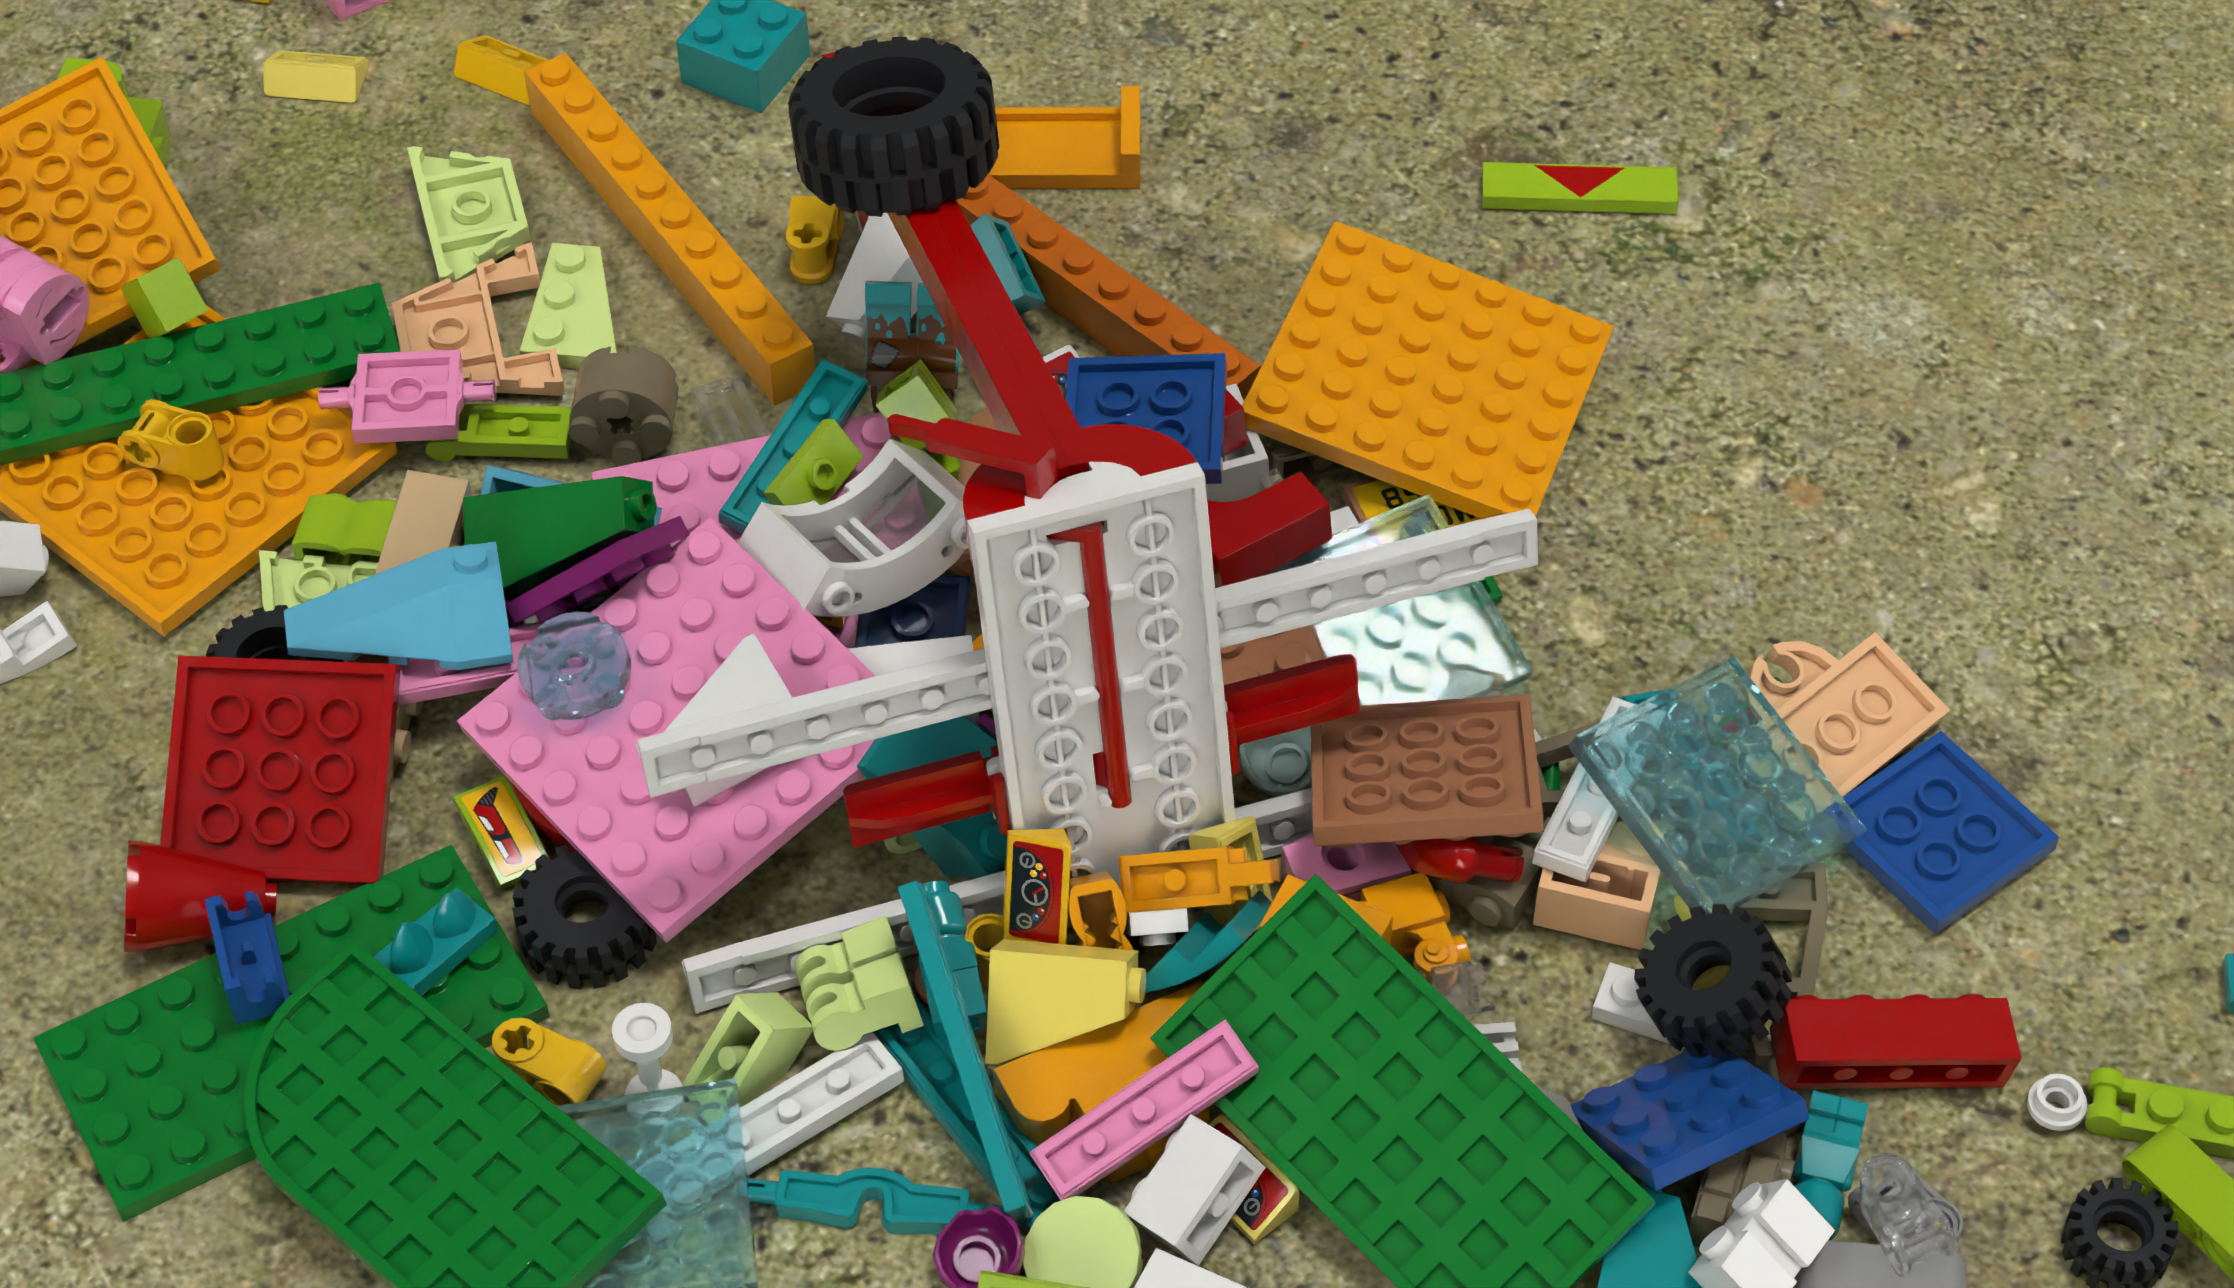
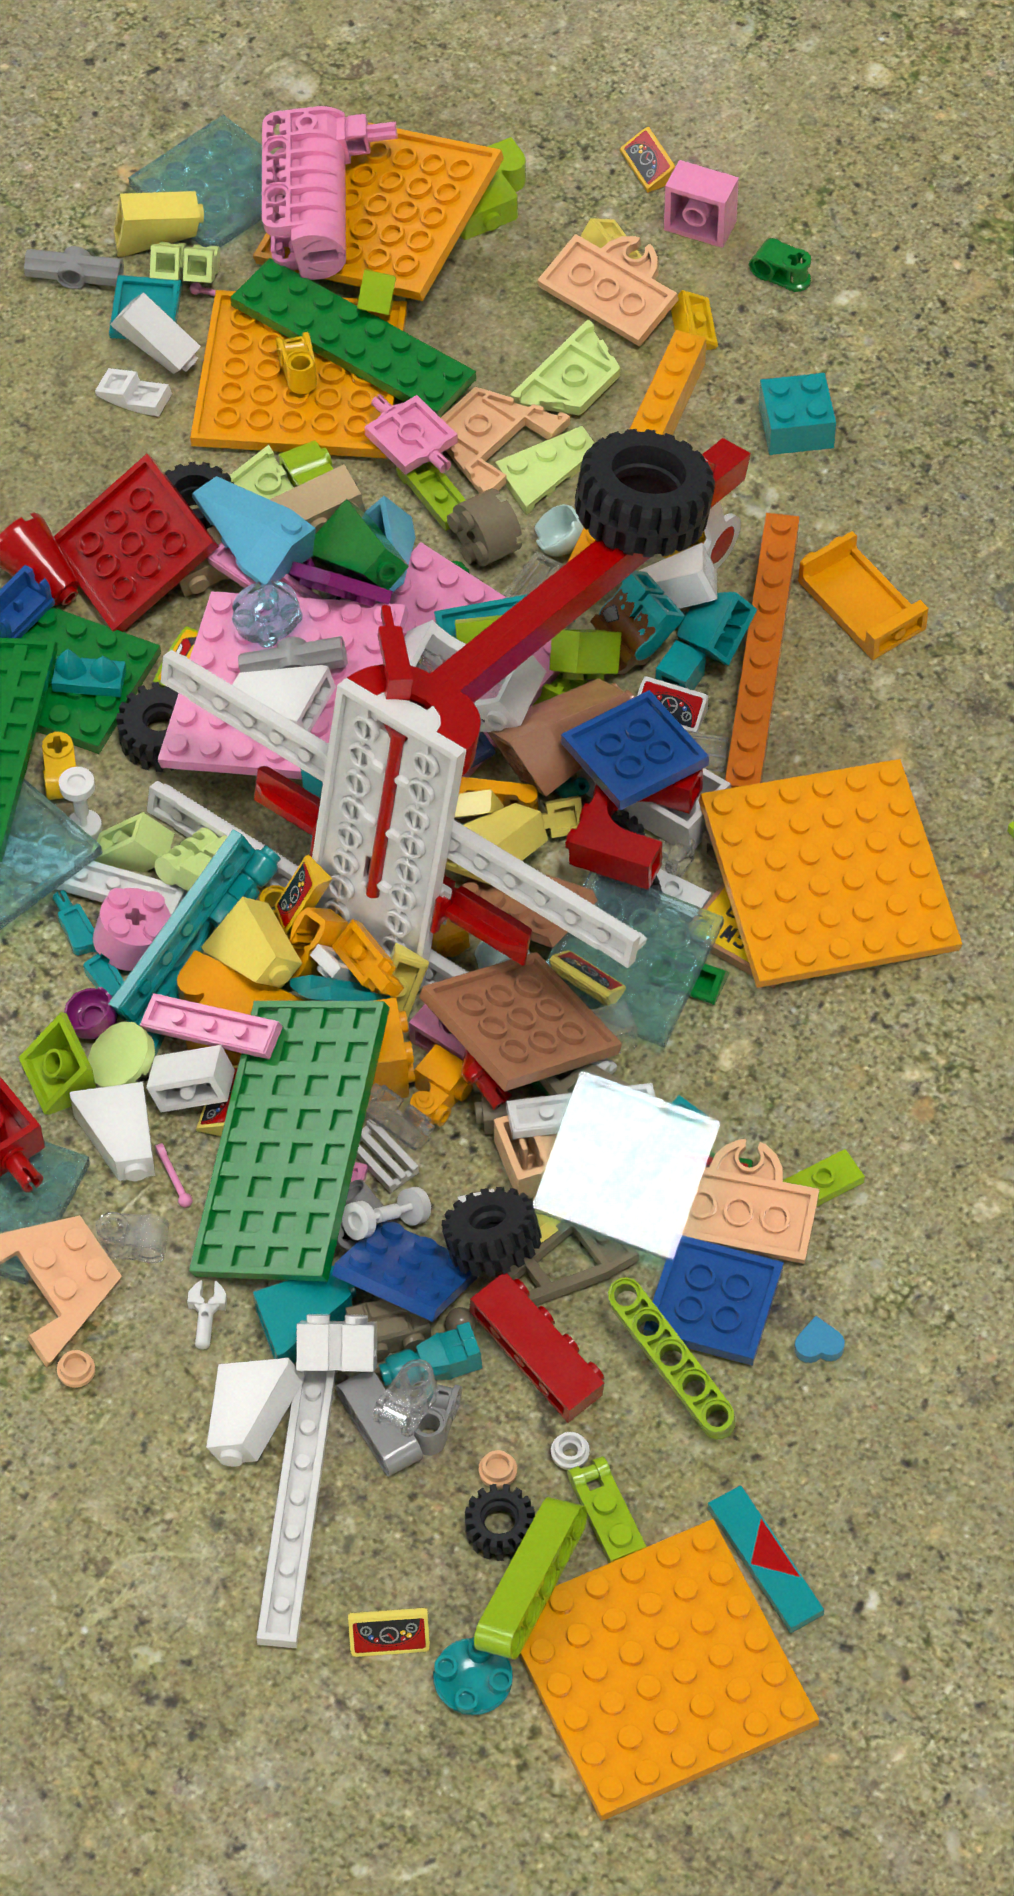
camera: 55 degrees right, 5 degrees up
none -> bright pink brick [93,888,171,971]
none -> light grey piece [238,636,348,673]
none -> white wheel [342,1187,431,1240]
none -> light nougat plate [479,1450,517,1489]
none -> light aqua hair [534,504,584,557]
none -> light nougat plate [537,234,678,347]
none -> light yellow slope [549,950,626,1008]
none -> lime beam [608,1277,736,1439]
none -> lime plate [783,1149,865,1207]
none -> dark azure tile [794,1316,845,1363]

